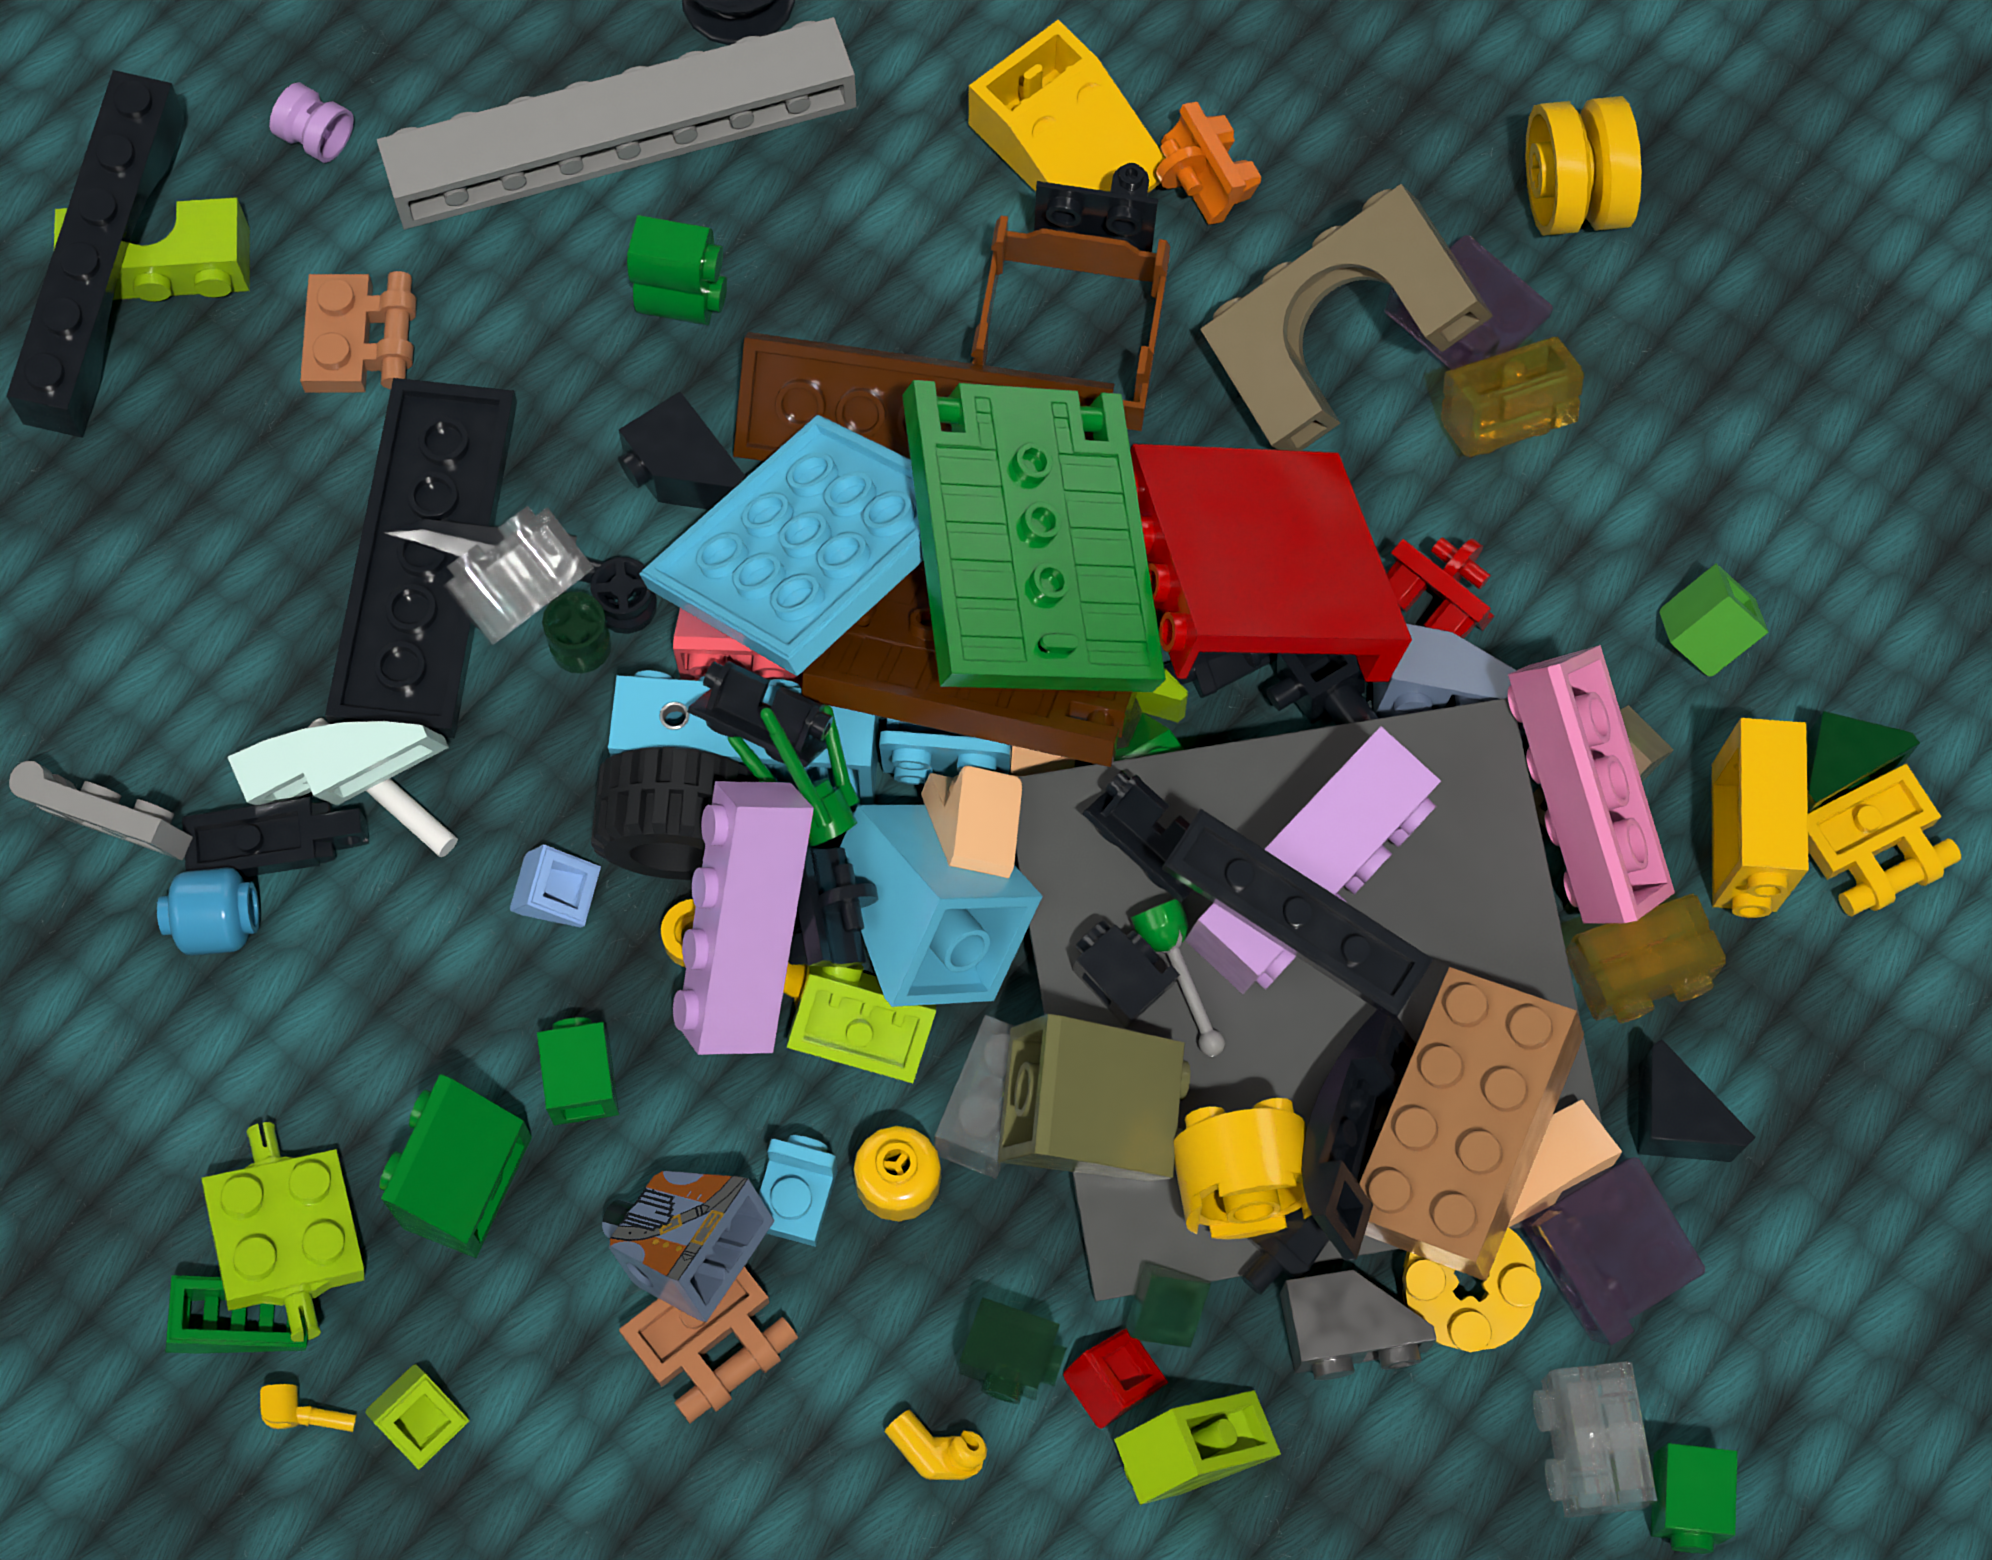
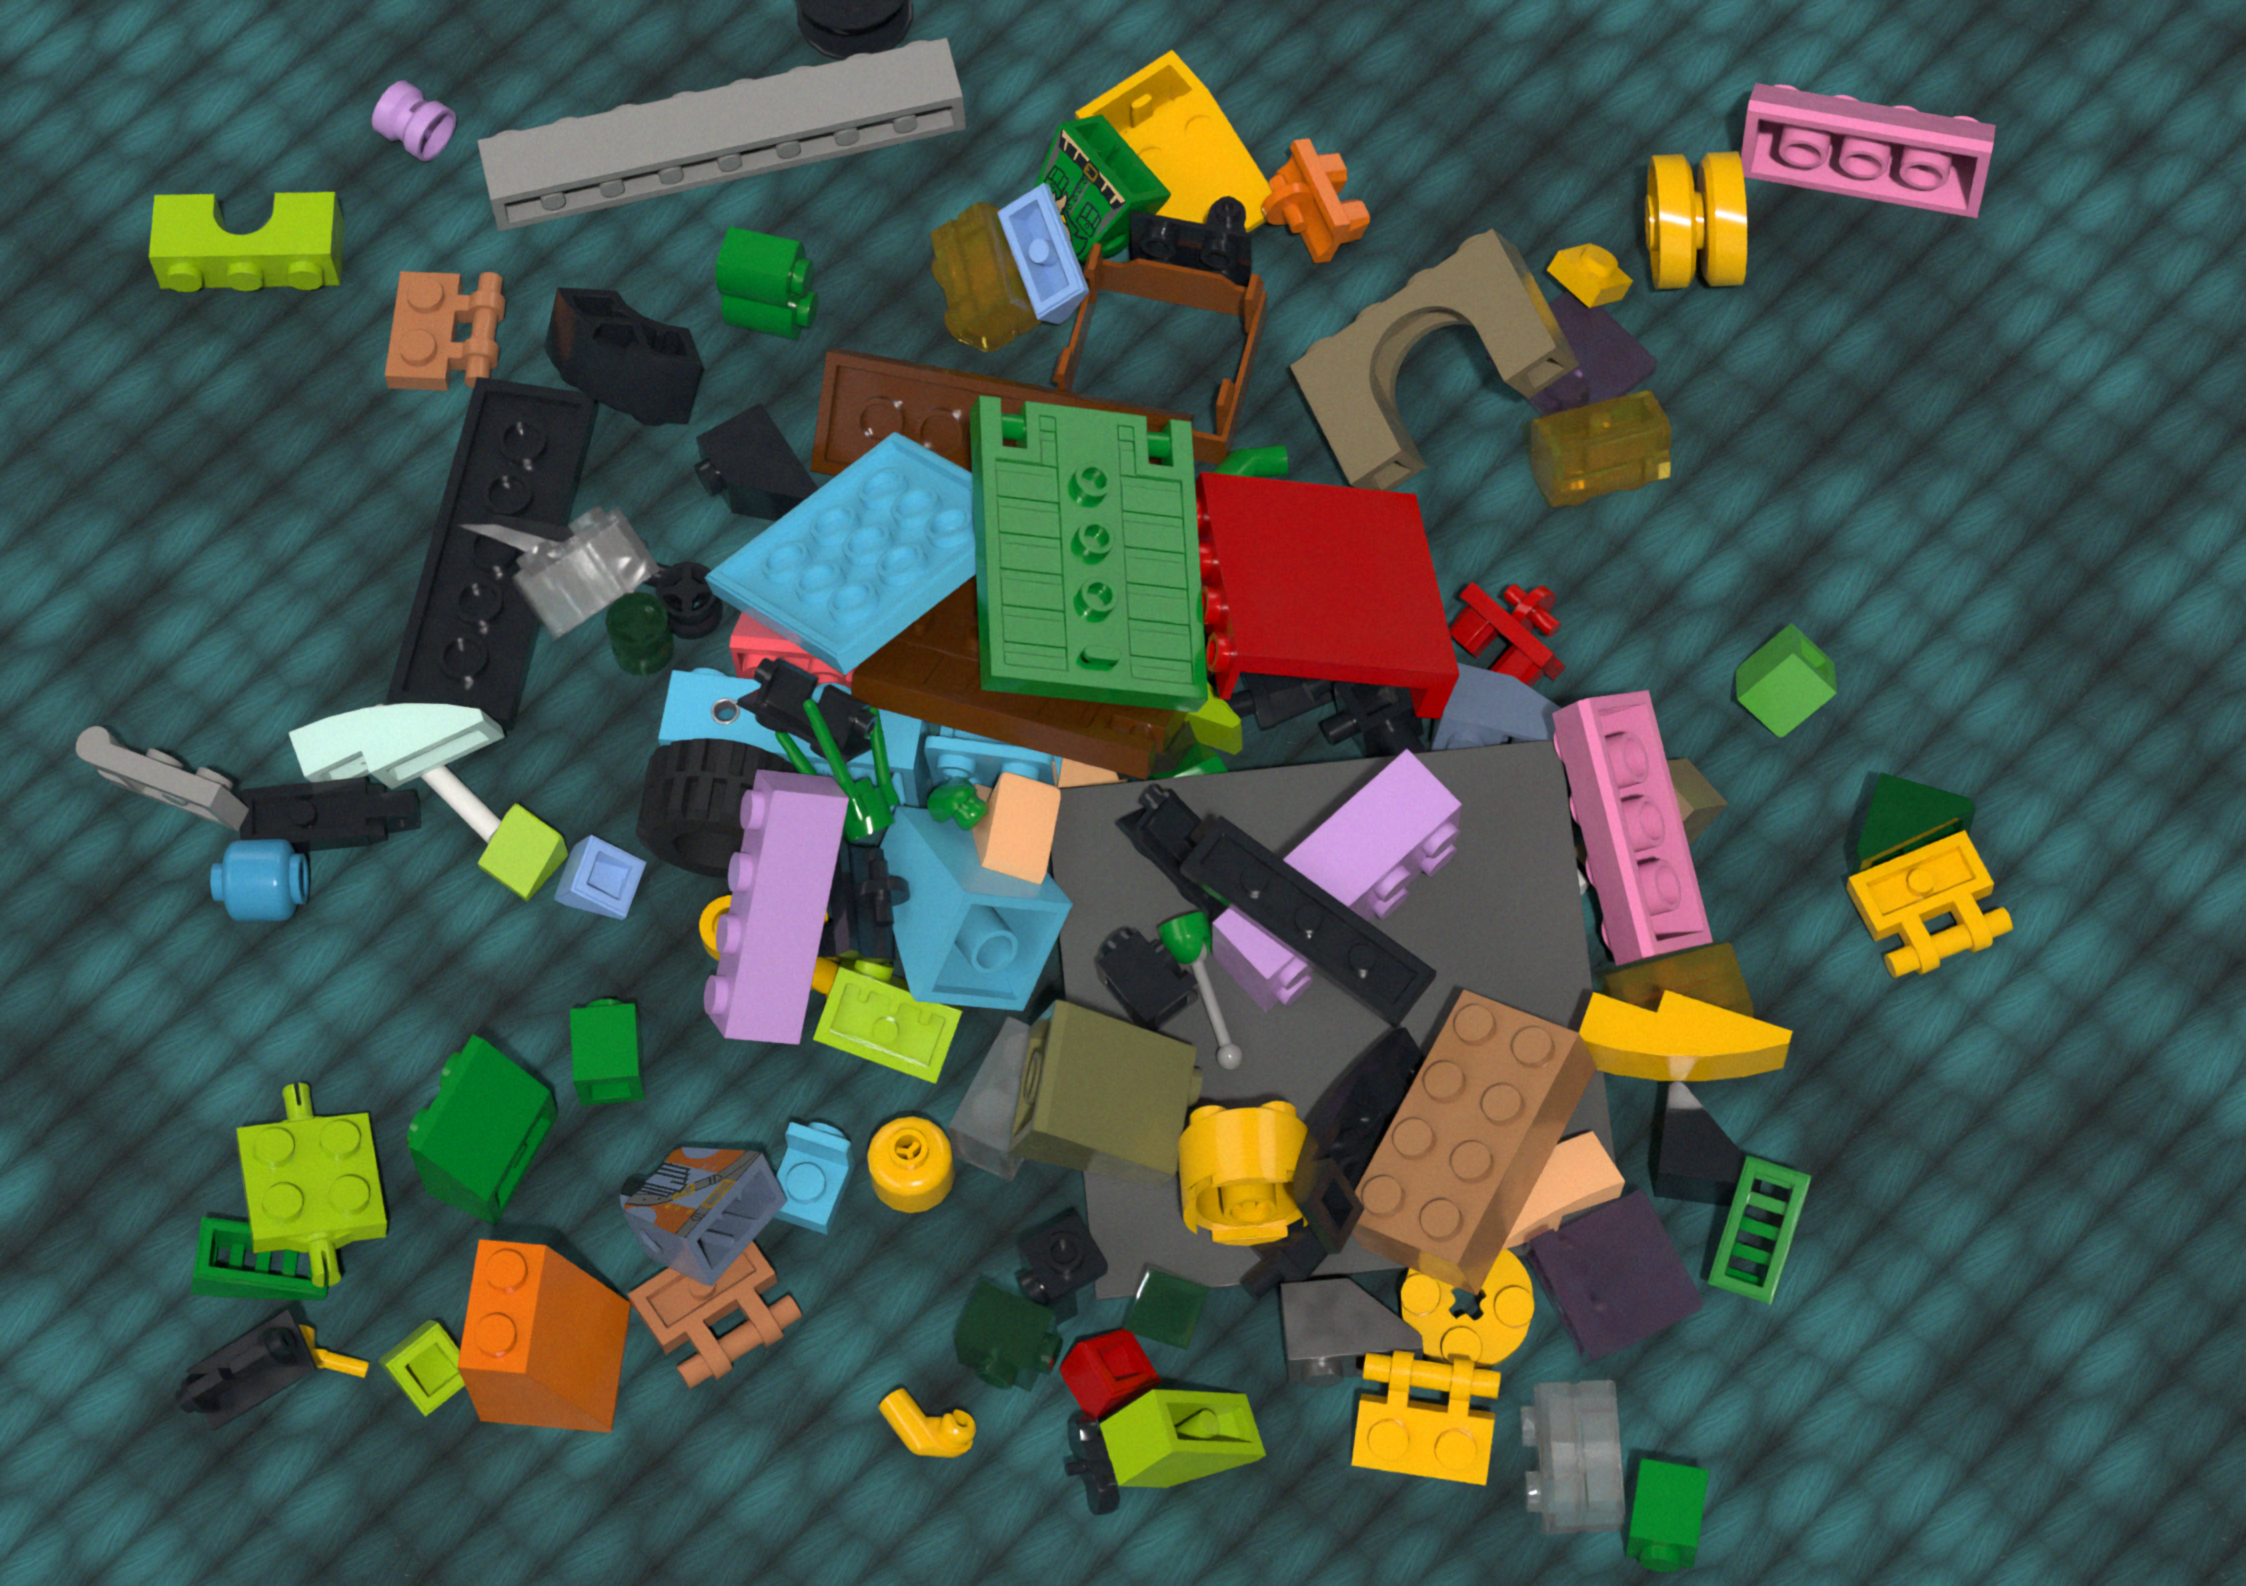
camera: 10 degrees right, 5 degrees down
black arch [6,70,185,438] -> none
yellow window [1711,718,1809,918] -> none
none -> black hinge [175,1309,318,1430]
none -> orange slope [457,1239,632,1433]
none -> lime slope [478,803,568,902]
none -> black brick [544,287,702,426]
none -> green arm [927,776,988,831]
none -> clear yellow brick [930,202,1043,352]
none -> light blue slope [997,183,1090,324]
none -> black bracket [1016,1215,1108,1327]
none -> green torso [1034,115,1171,262]
none -> black piece [1065,1416,1120,1515]
none -> green arm [1211,445,1288,478]
none -> yellow plate [1352,1350,1501,1485]
none -> yellow plate [1547,243,1633,308]
none -> yellow slope [1579,990,1793,1081]
none -> green slope [1707,1155,1812,1304]
none -> bright pink slope [1741,83,1996,218]

